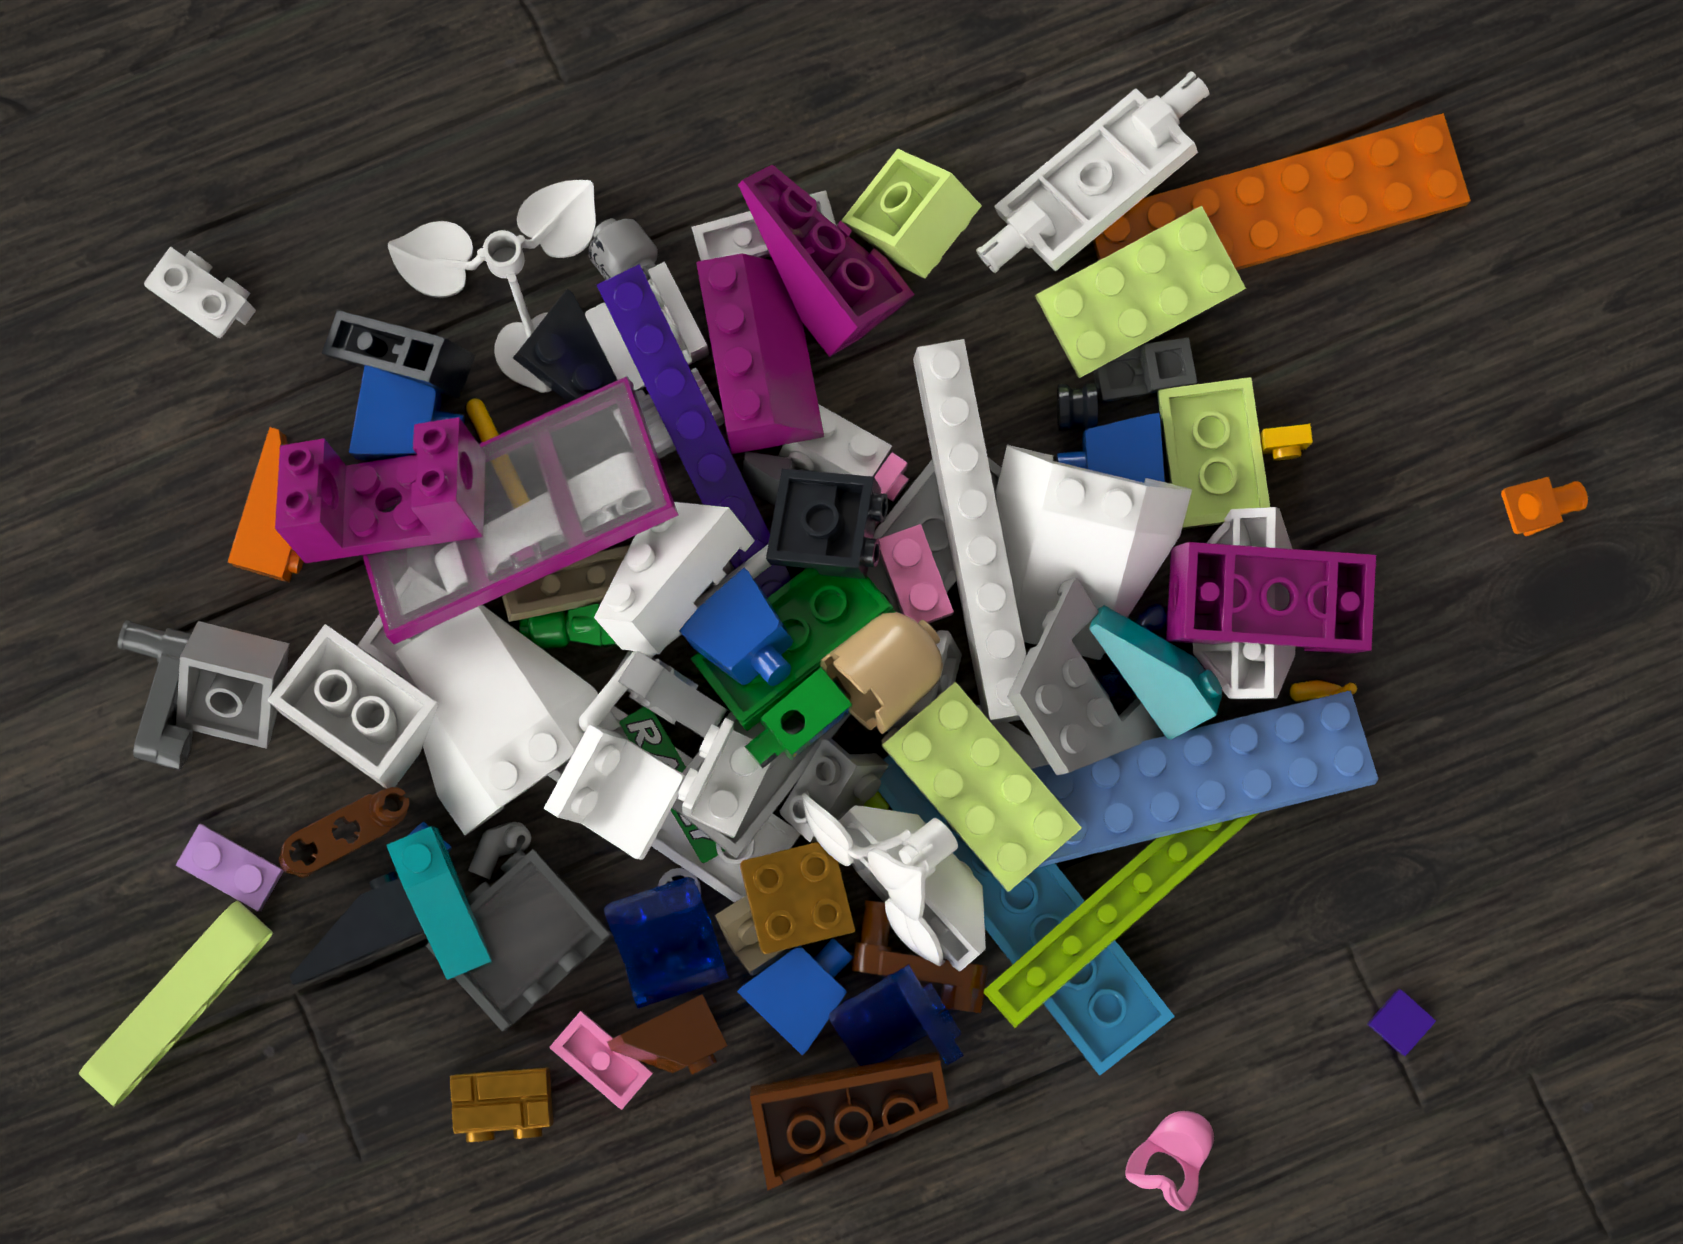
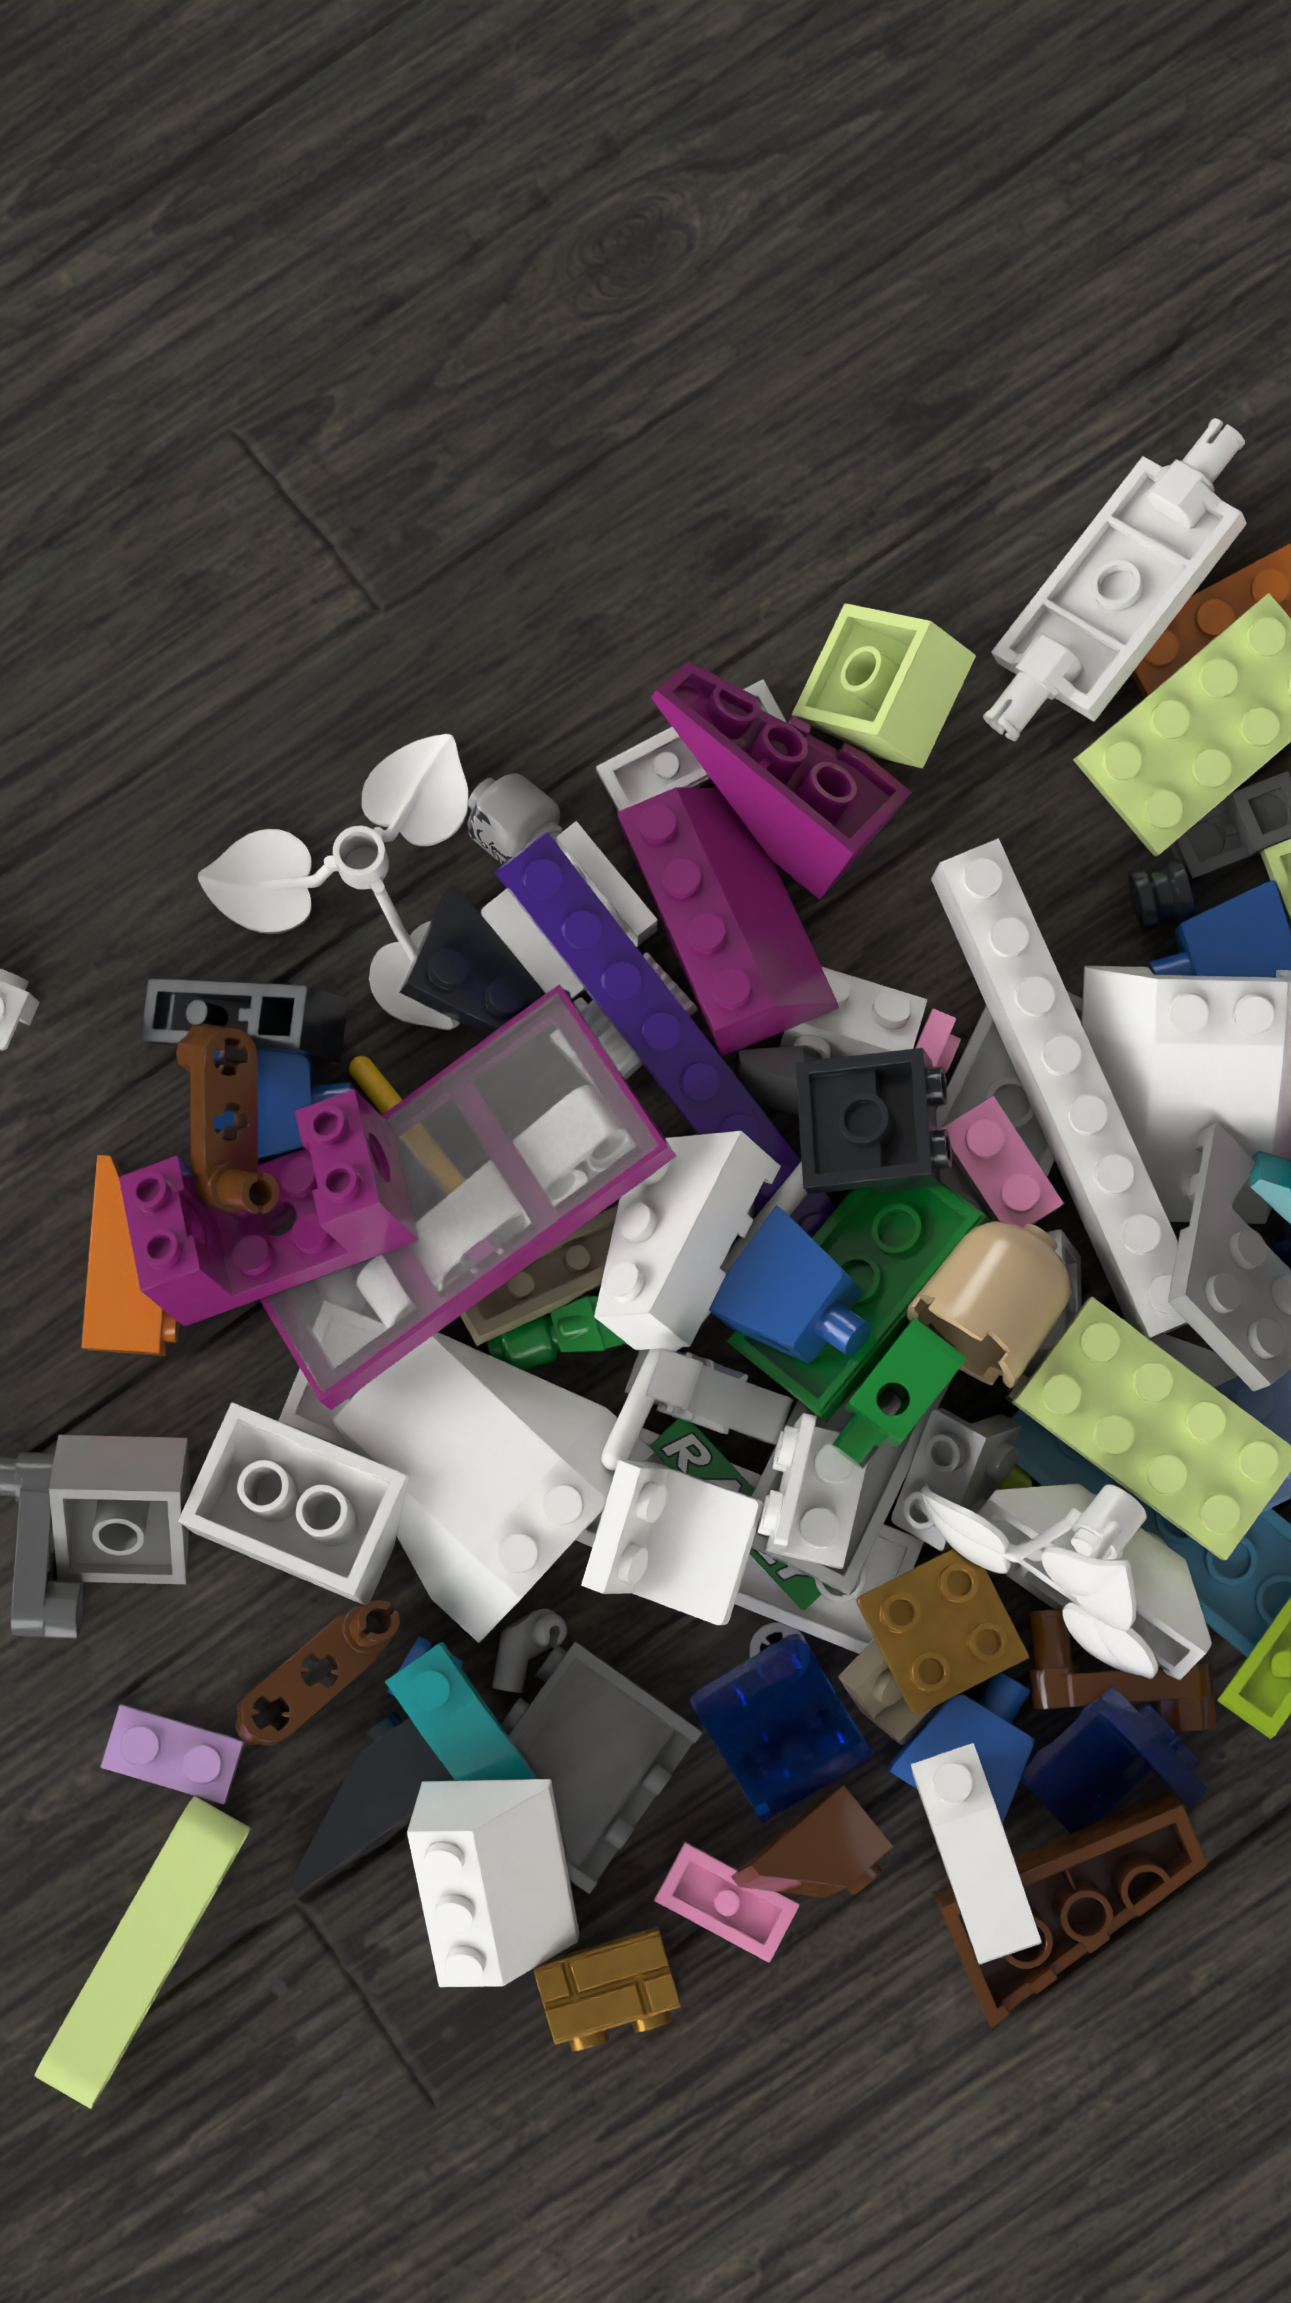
camera: 15 degrees left, 0 degrees up
none -> reddish brown beam [176,1023,280,1214]
none -> white slope [407,1779,580,1987]
none -> white slope [911,1743,1042,1965]

